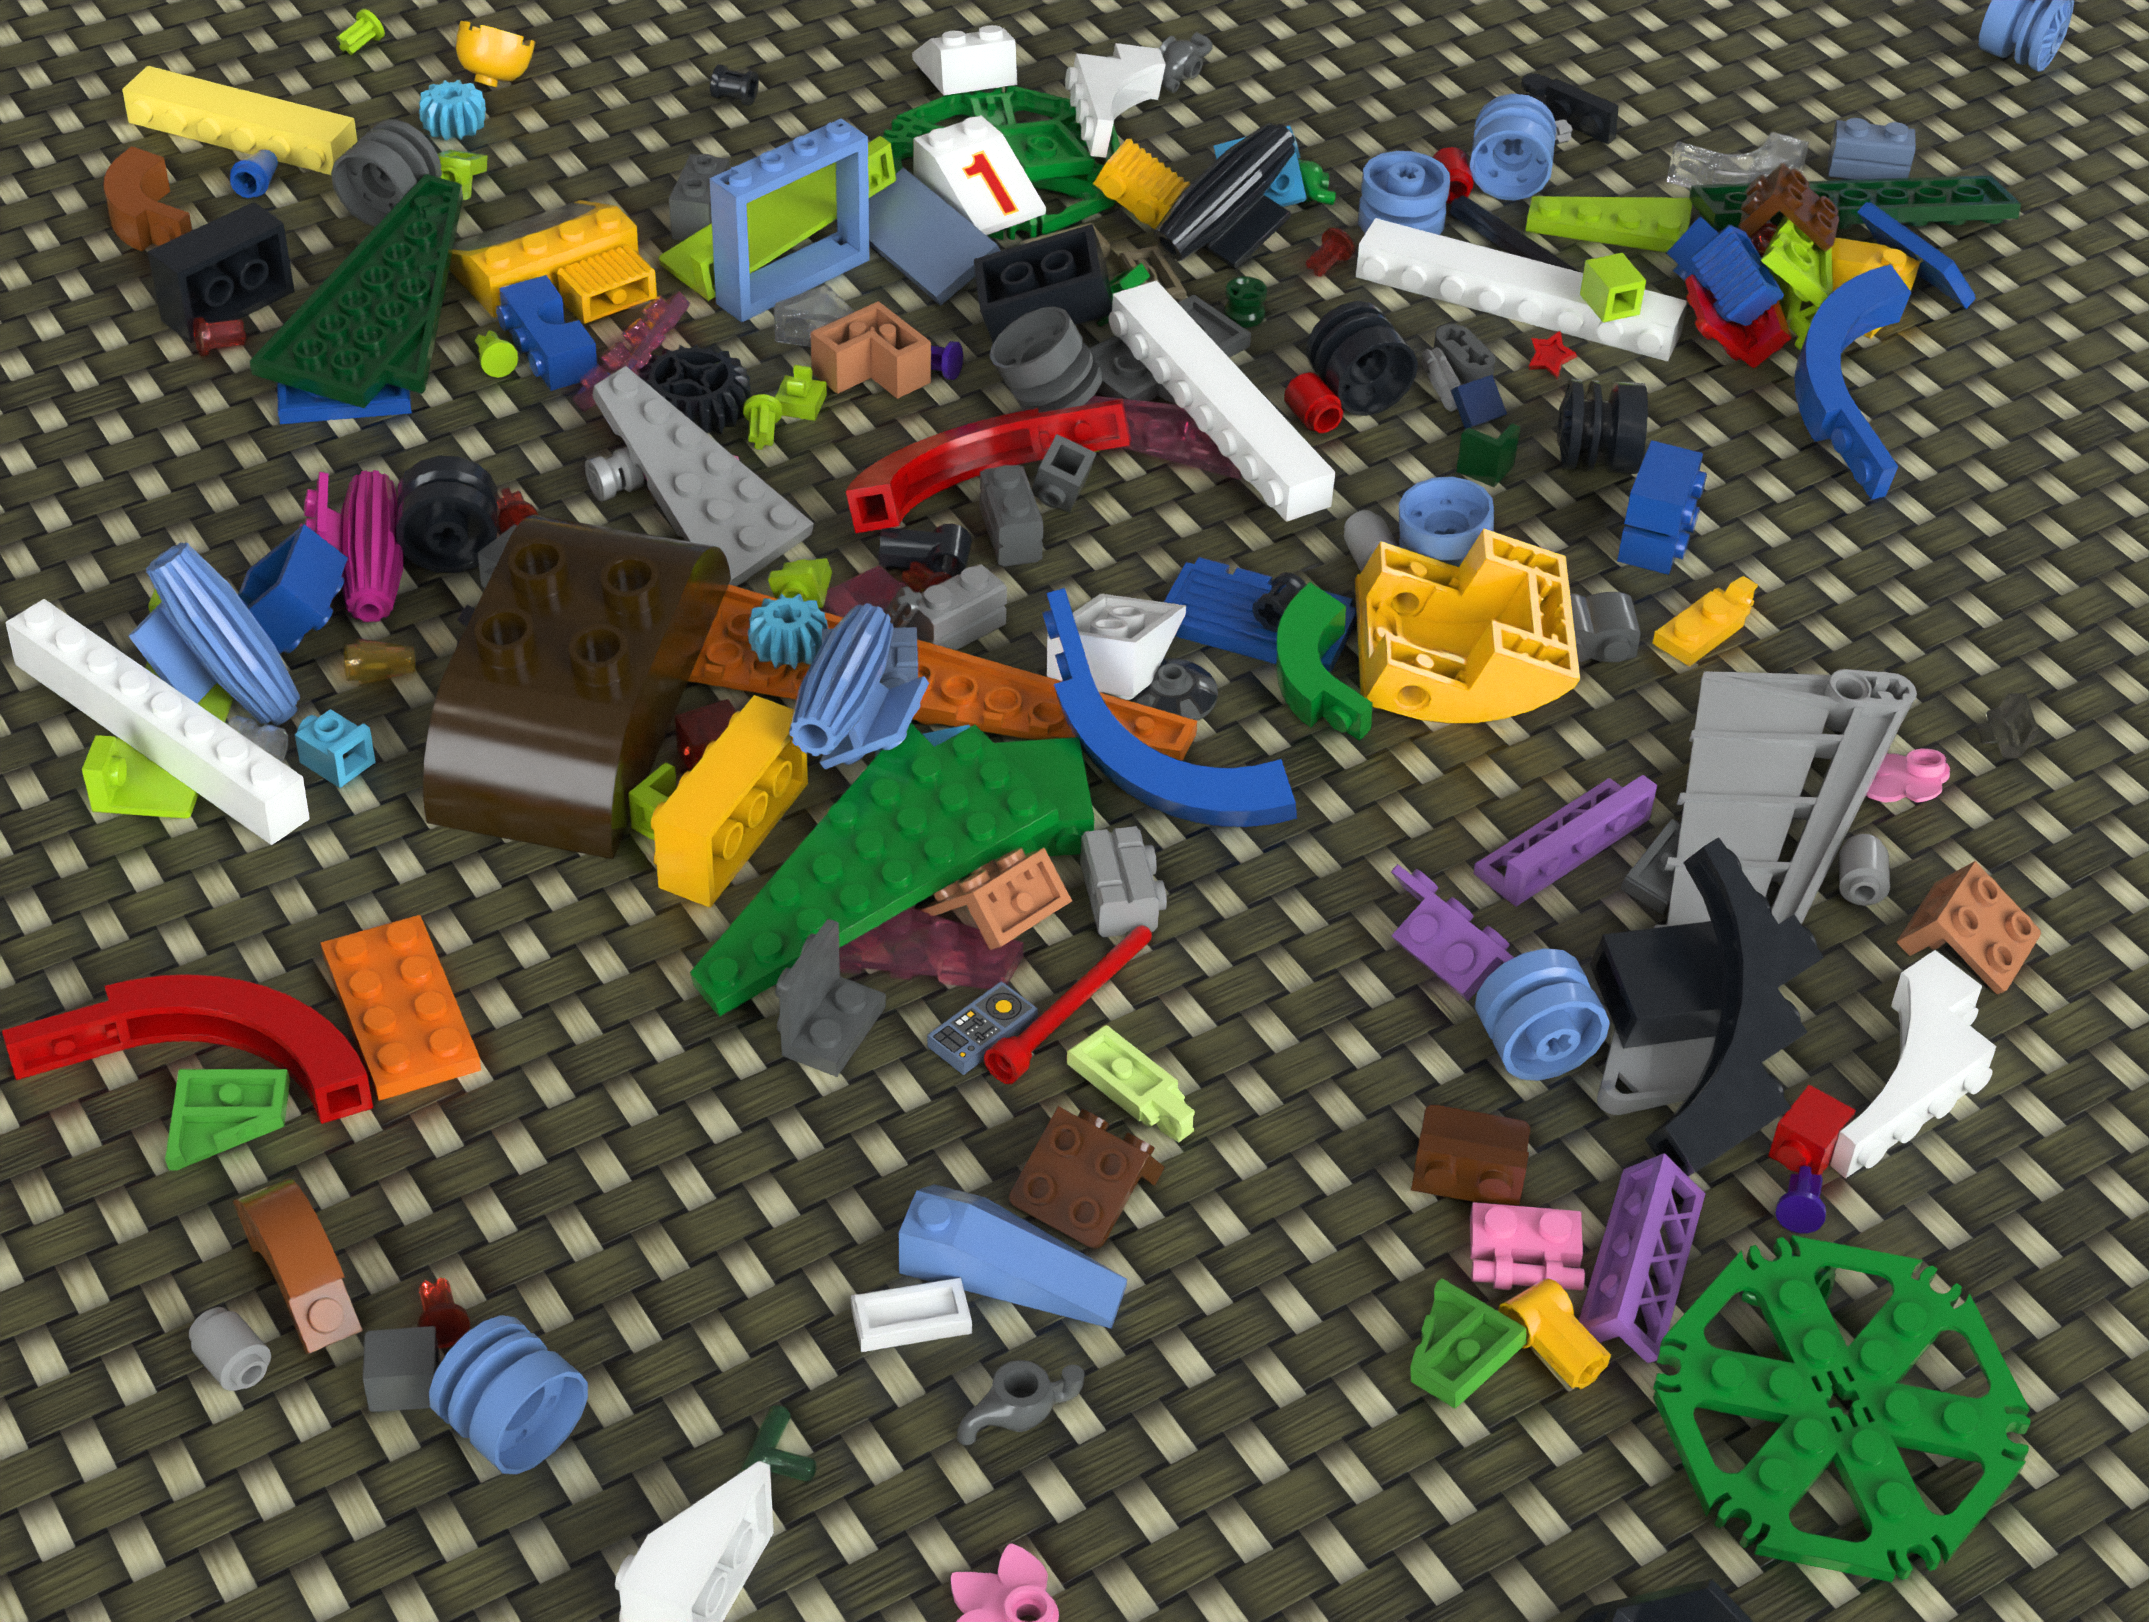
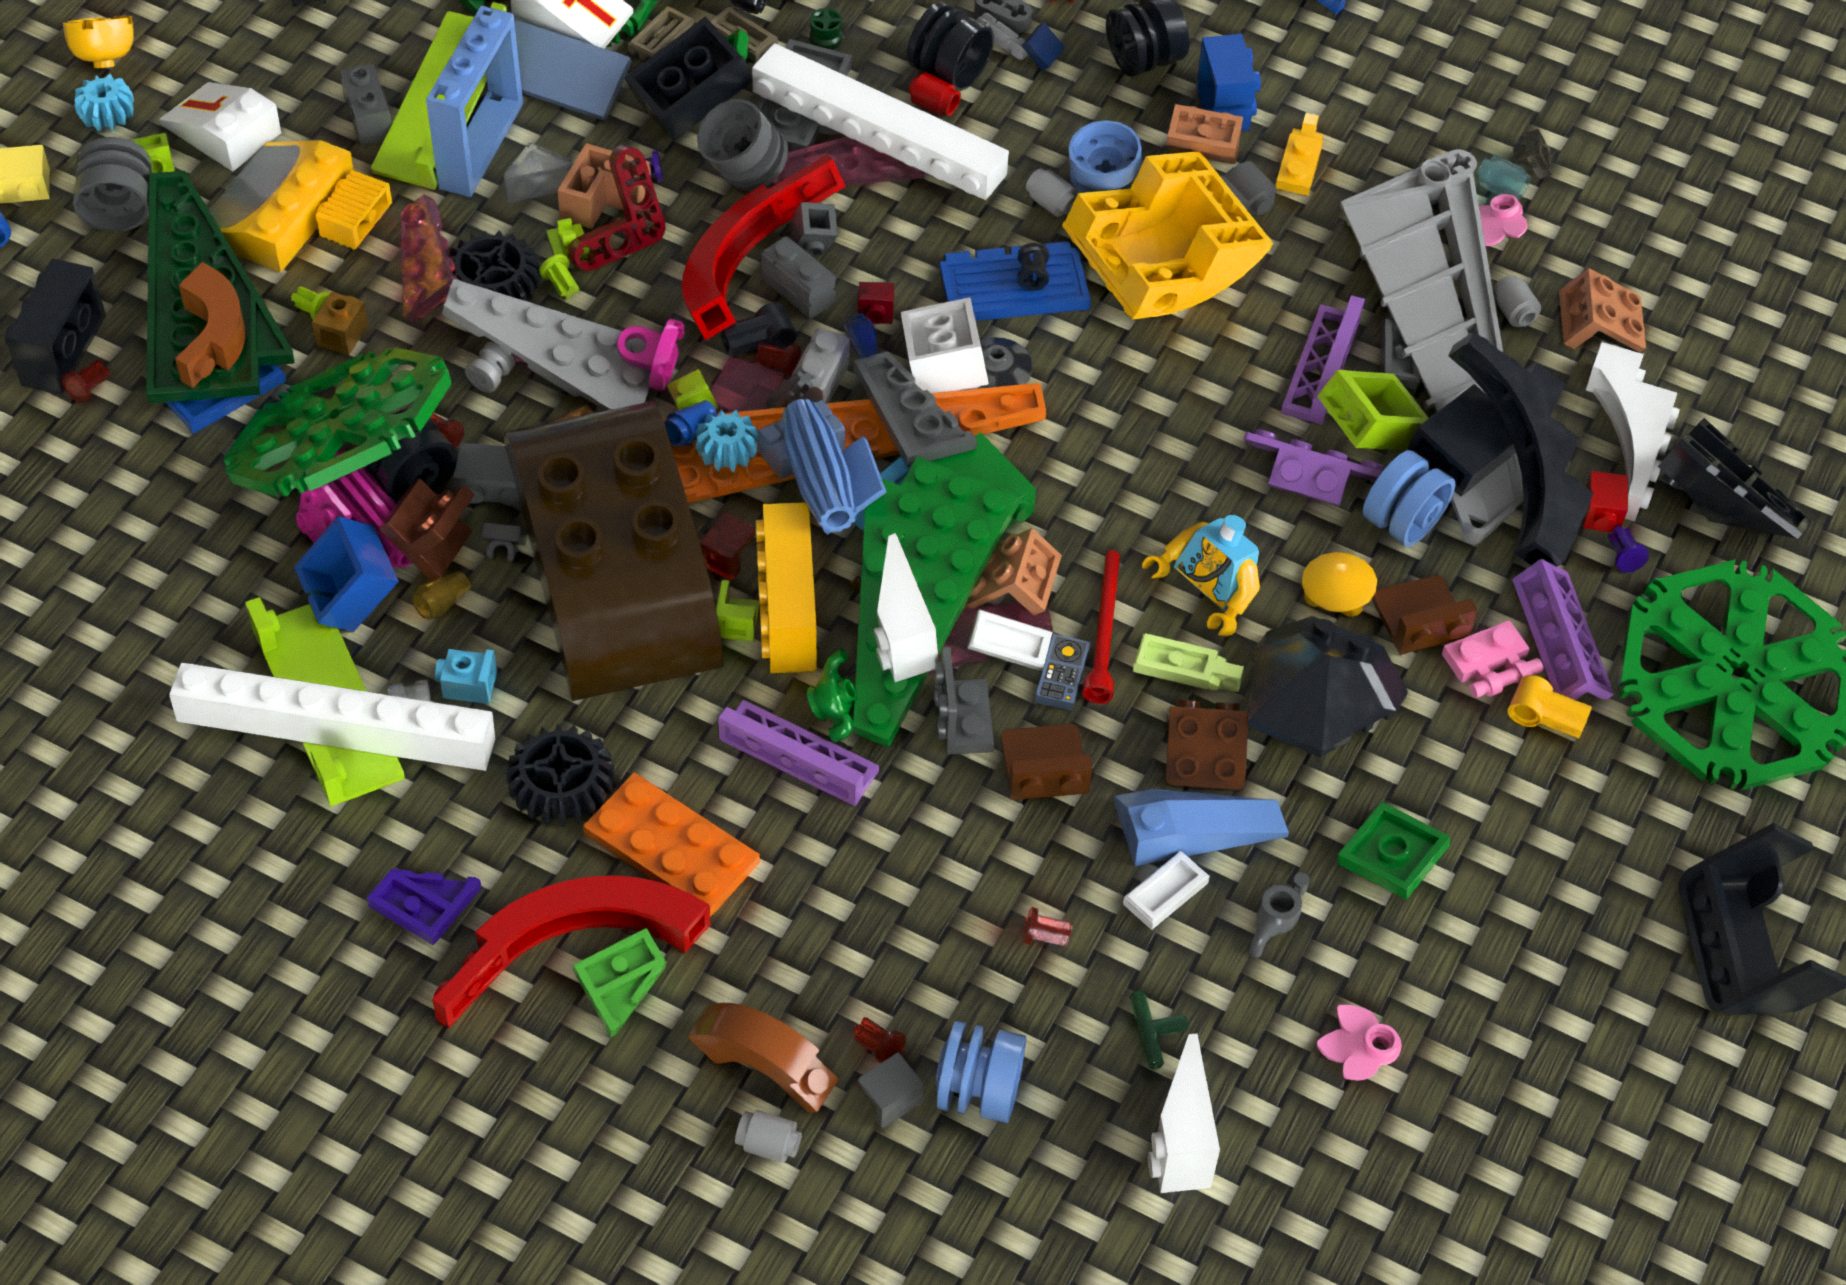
camera: 30 degrees left, 10 degrees up
medium blue plate [128,542,300,726] -> none
blue arch [496,275,598,391] -> none
blue arch [1042,588,1297,827] -> none
light grey brick [1080,826,1167,937] -> none
green arch [1276,582,1373,741] -> none
bright green wing [1410,1278,1527,1409] -> none
dark green panel [1456,423,1520,487] -> none
none -> white slope [159,82,282,172]
none -> dark orange arch [175,262,245,388]
none -> green plate [224,347,452,497]
none -> pearl gold brick [312,291,368,356]
none -> dark purple wing [366,869,482,945]
none -> copper bracket [379,478,475,583]
none -> black gear [506,724,615,827]
none -> dark red beam [568,145,666,271]
none -> dark pink tile [617,318,685,392]
none -> blue cone [664,400,717,447]
none -> medium lavender fence [718,700,879,806]
none -> green piece [807,648,857,743]
none -> clear blue slope [842,313,879,358]
none -> dark grey wing [854,351,977,468]
none -> dark red bracket [857,282,894,324]
none -> white slope [873,533,939,682]
none -> white tile [967,610,1052,671]
none -> reddish brown bracket [1001,724,1092,800]
none -> clear red piece [1023,907,1072,946]
none -> torso [1142,515,1260,636]
none -> nougat bracket [1166,104,1243,164]
none -> black wedge [1247,616,1408,757]
none -> yellow dish [1301,552,1377,617]
none -> lime window [1317,370,1429,450]
none -> green plate [1338,802,1450,900]
none -> clear light blue brick [1477,155,1531,200]
none -> black wedge [1658,418,1811,539]

